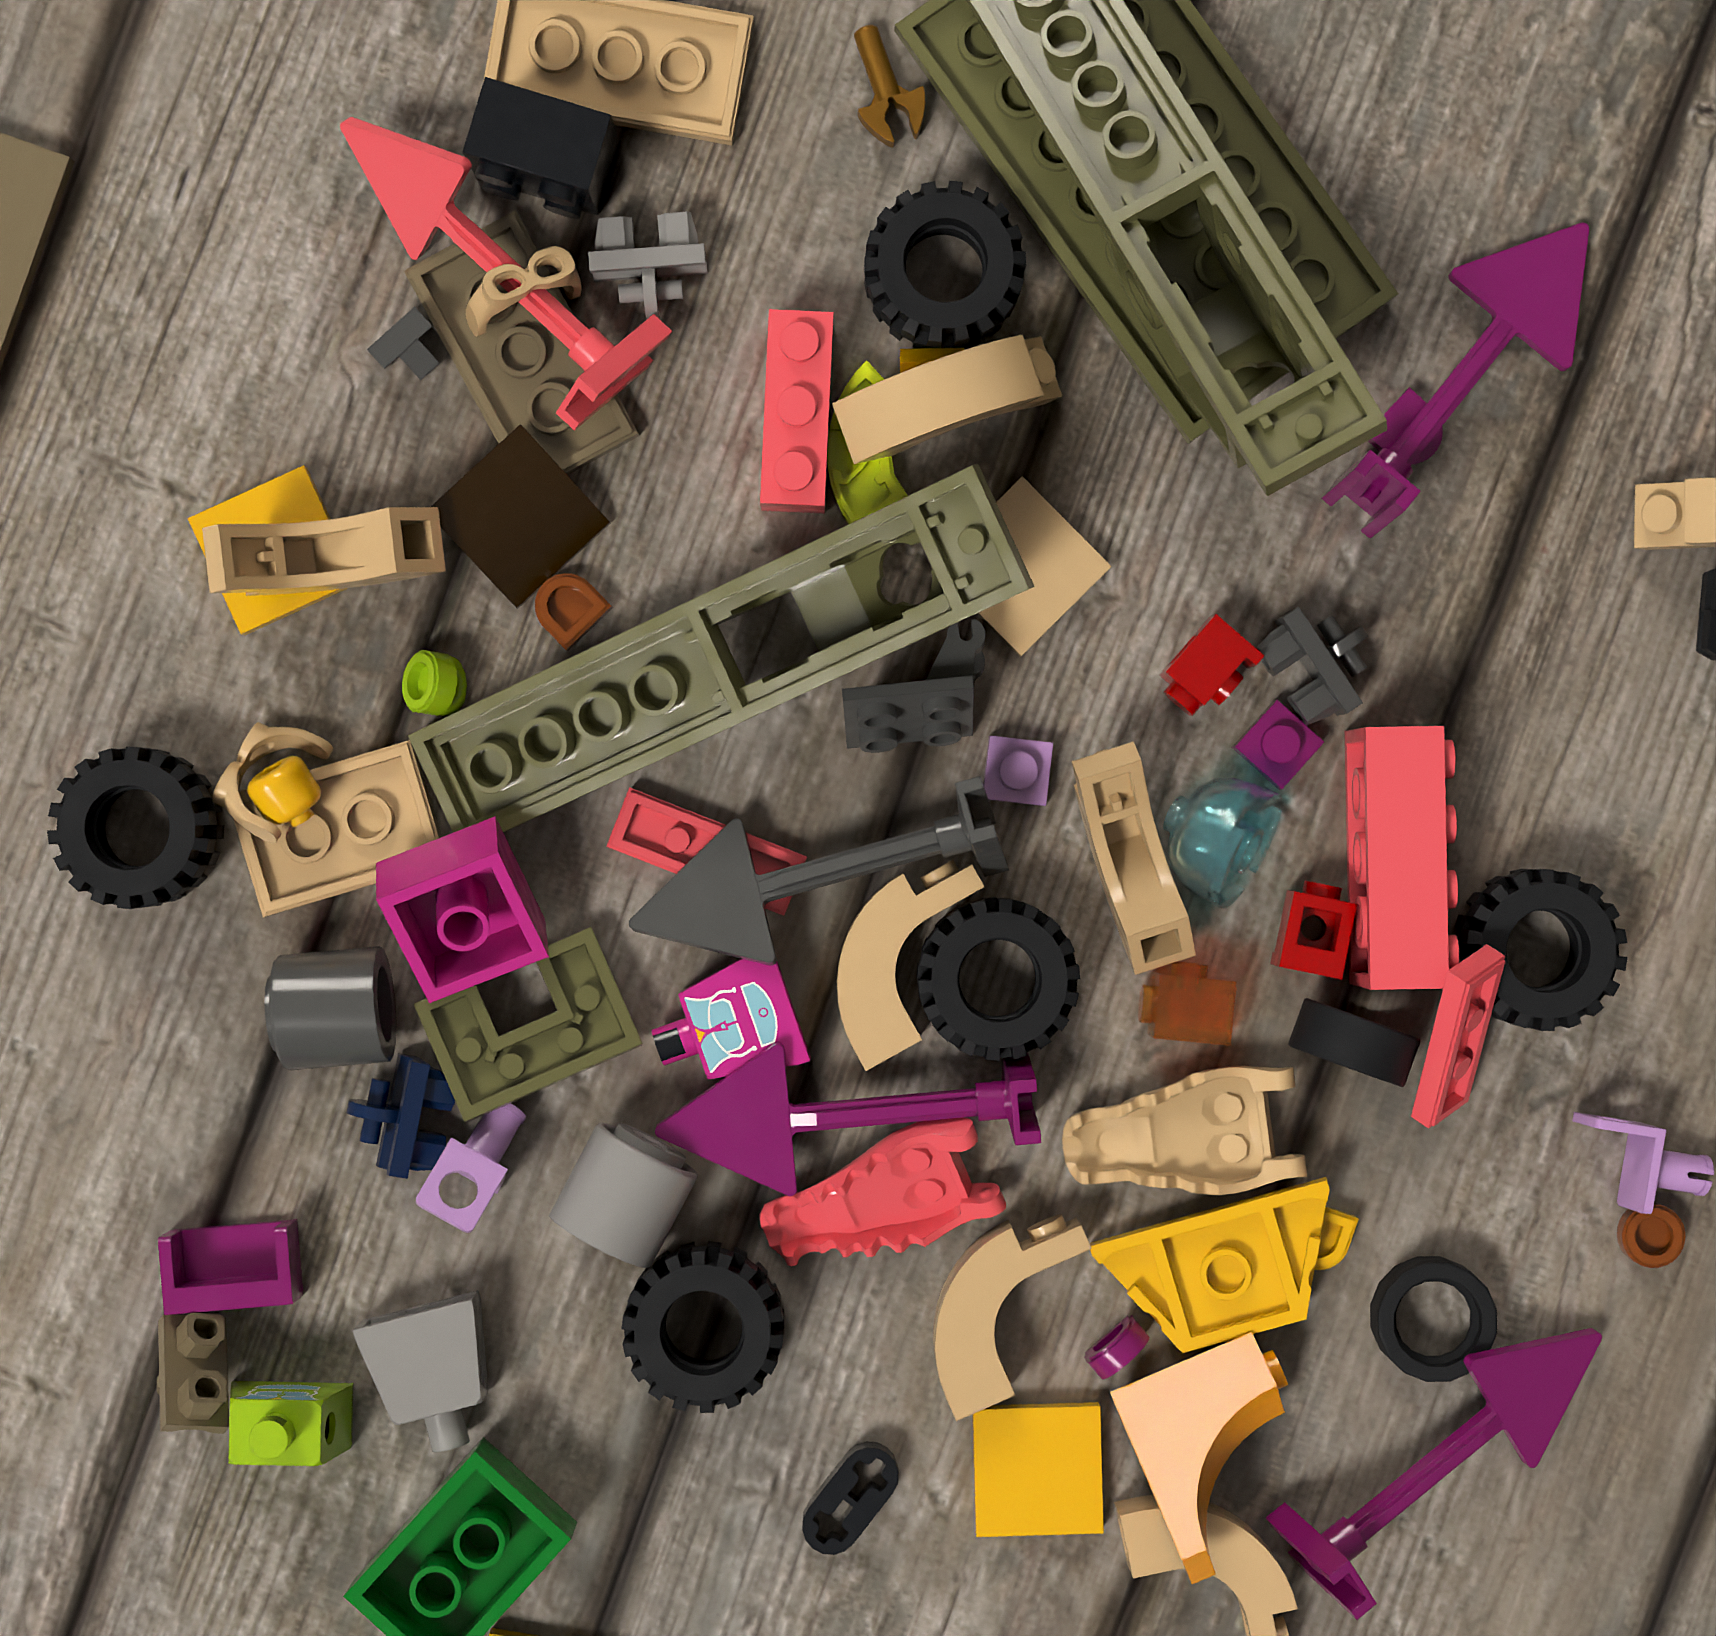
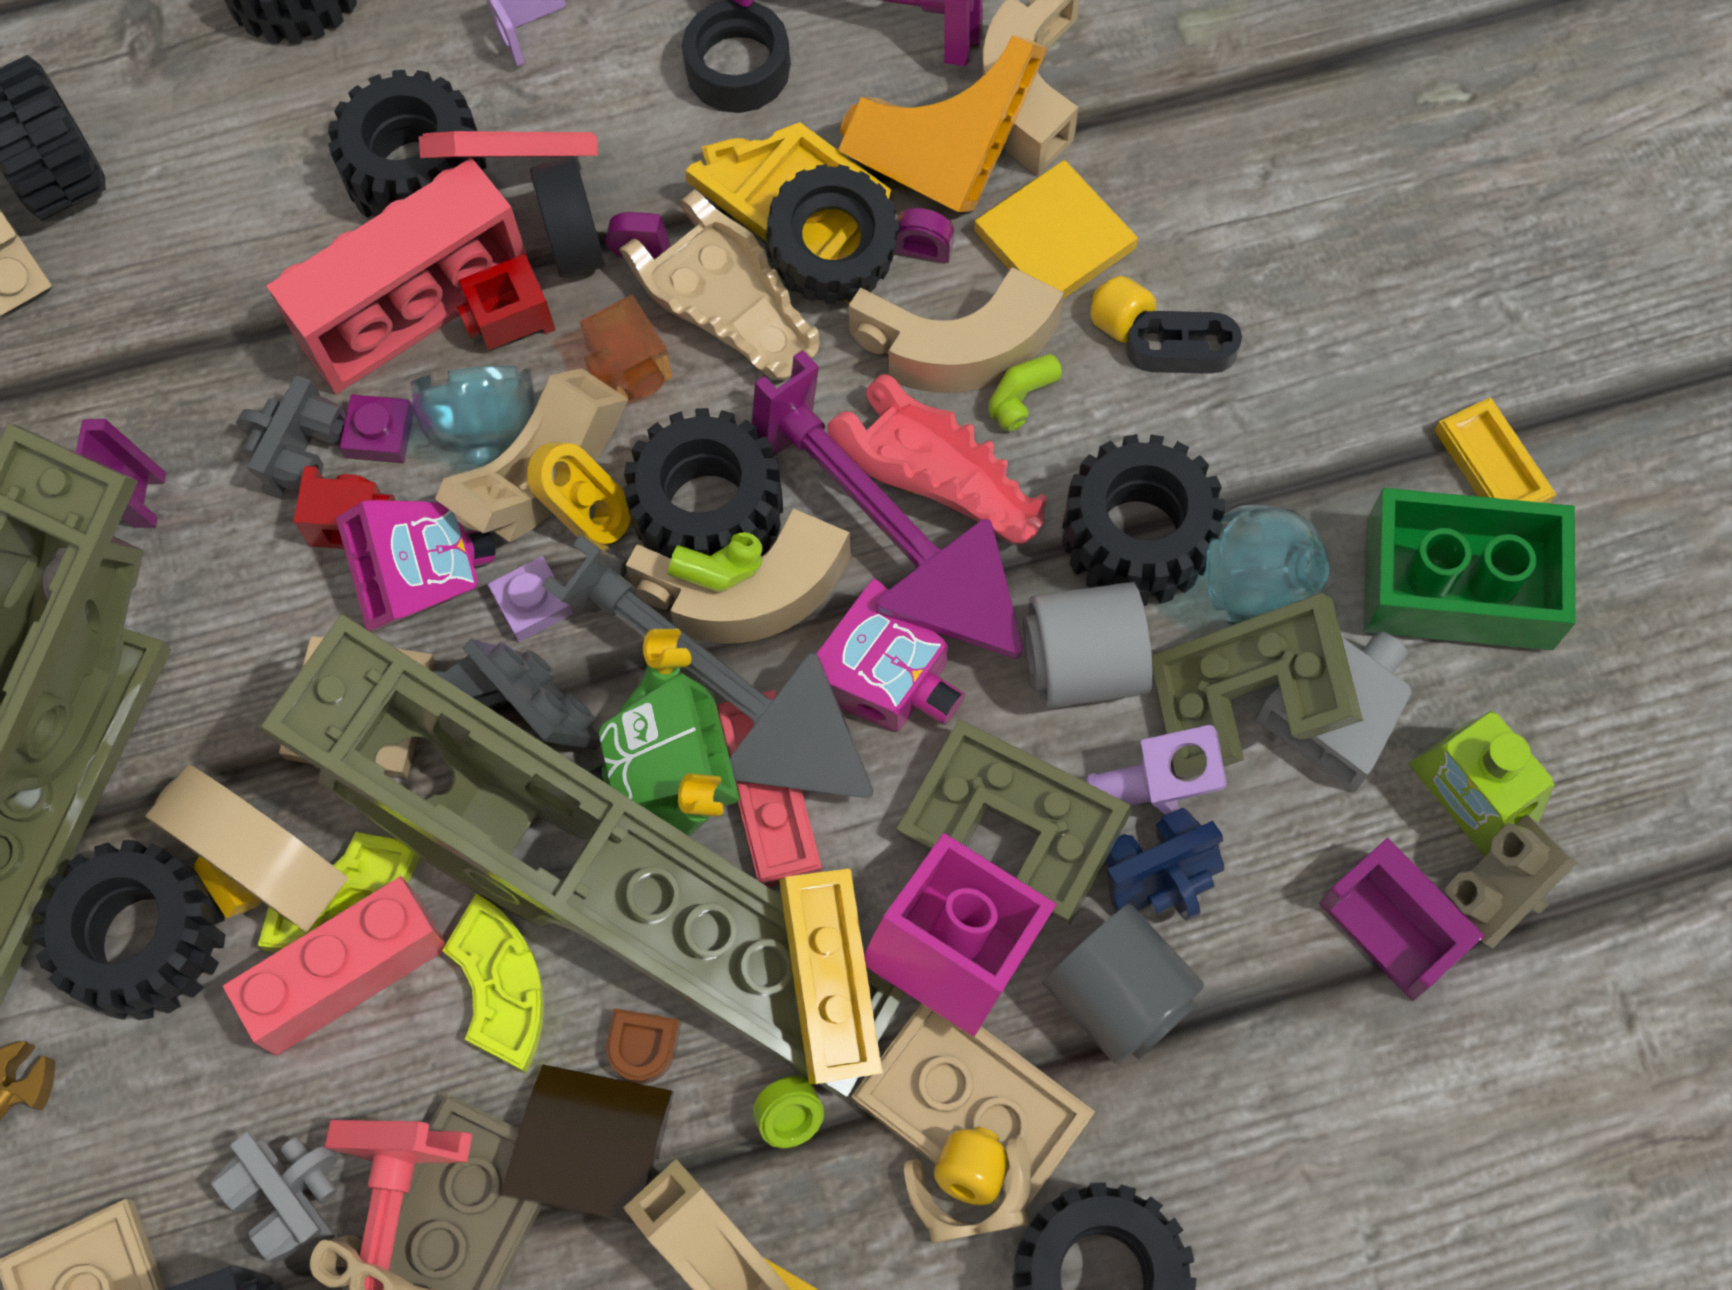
camera: 125 degrees left, 20 degrees down
none -> dark pink torso [336,500,496,632]
none -> neon yellow tile [442,893,544,1073]
none -> yellow plate [527,442,631,544]
none -> bright green torso [588,629,740,836]
none -> magenta tile [605,212,671,260]
none -> lime arm [667,532,763,592]
none -> black tyre [766,164,899,304]
none -> yellow plate [779,868,882,1085]
none -> lime arm [988,354,1062,431]
none -> yellow piece [1090,276,1157,343]
none -> olive plate [1152,593,1363,779]
none -> clear light blue cylinder [1205,505,1330,626]

